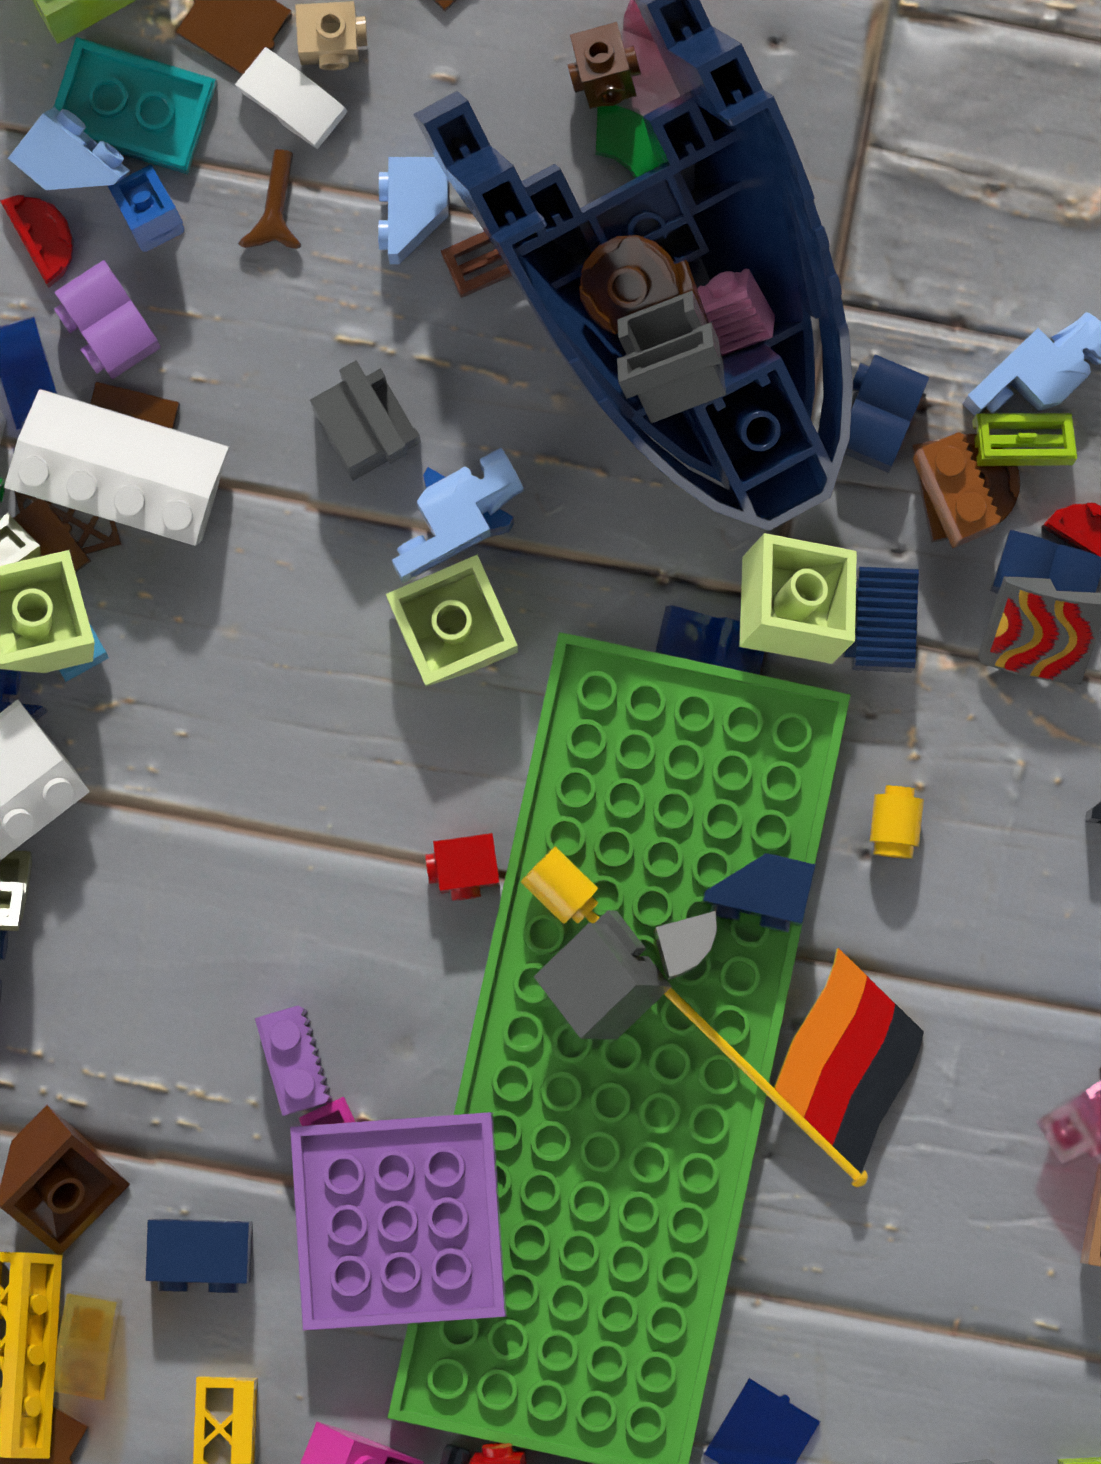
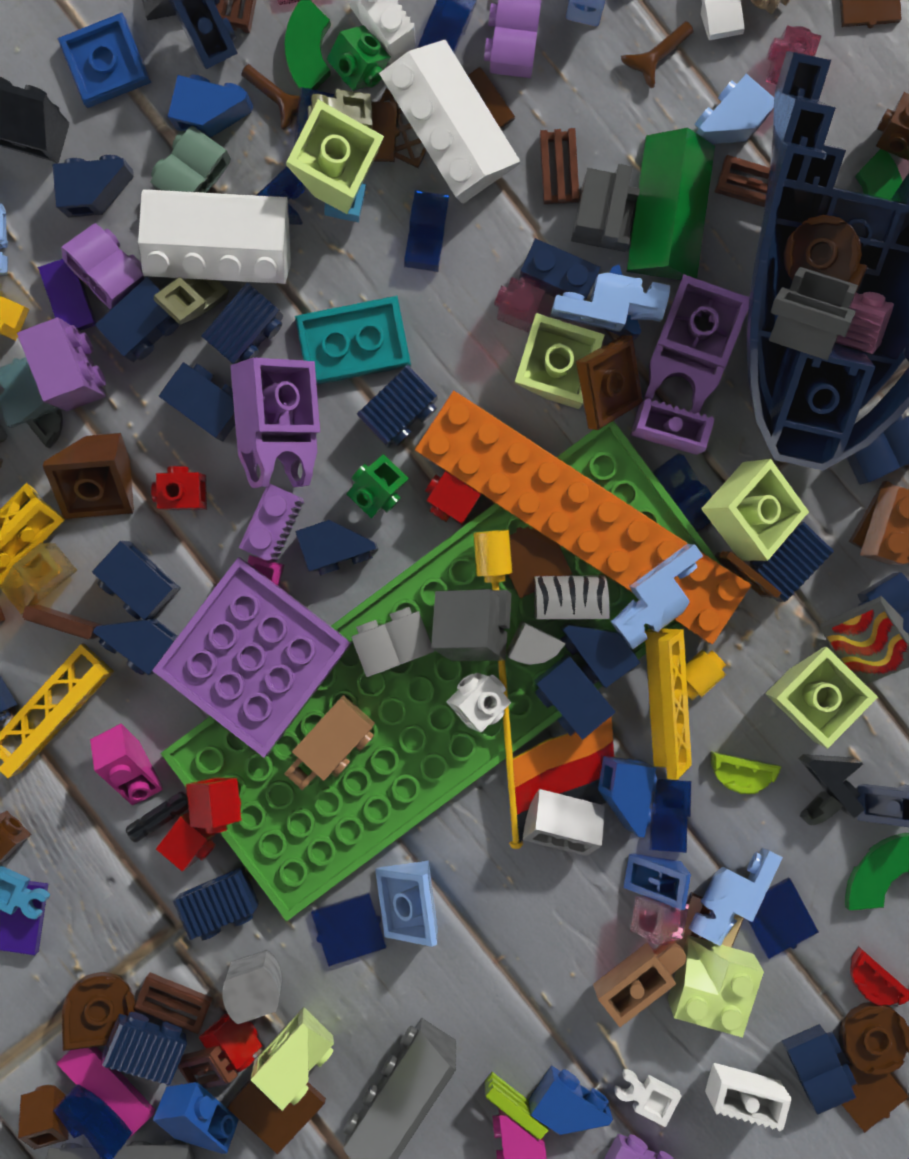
camera: 40 degrees right, 5 degrees up
none -> copper tile [22,604,102,640]
none -> dark blue slope [93,618,178,675]
none -> red brick [151,466,207,510]
none -> dark blue brick [159,362,235,442]
none -> red brick [186,777,242,833]
none -> dark blue brick [201,282,284,364]
none -> medium lavender brick [230,358,320,488]
none -> medium nougat brick [284,695,375,790]
none -> teal tile [295,295,411,385]
none -> dark blue slope [295,520,378,576]
none -> green brick [346,454,409,519]
none -> light grey brick [351,607,434,677]
none -> dark blue brick [357,365,438,448]
none -> light blue slope [375,861,438,947]
none -> clear blue slope [404,190,449,272]
none -> orange plate [415,390,752,645]
none -> white brick [446,672,511,733]
none -> clear pink brick [494,277,545,333]
none -> reddish brown piece [508,527,572,599]
none -> dark blue brick [518,238,601,301]
none -> brick [523,789,605,856]
none -> light grey brick [534,575,610,619]
none -> dark blue brick [534,654,616,740]
none -> copper tile [539,128,579,204]
none -> reddish brown tile [576,335,643,430]
none -> blue slope [598,756,657,838]
none -> light blue plate [611,544,703,649]
none -> blue slope [623,854,691,910]
none -> green slope [626,127,715,280]
none -> medium lavender brick [630,398,714,455]
none -> medium lavender brick [644,274,750,414]
none -> yellow fence [645,628,692,780]
none -> clear blue slope [649,779,691,853]
none -> lime tile [711,751,782,794]
none -> reddish brown window [715,551,782,599]
none -> clear pink brick [765,25,821,85]
none -> yellowish green slope [765,647,878,749]

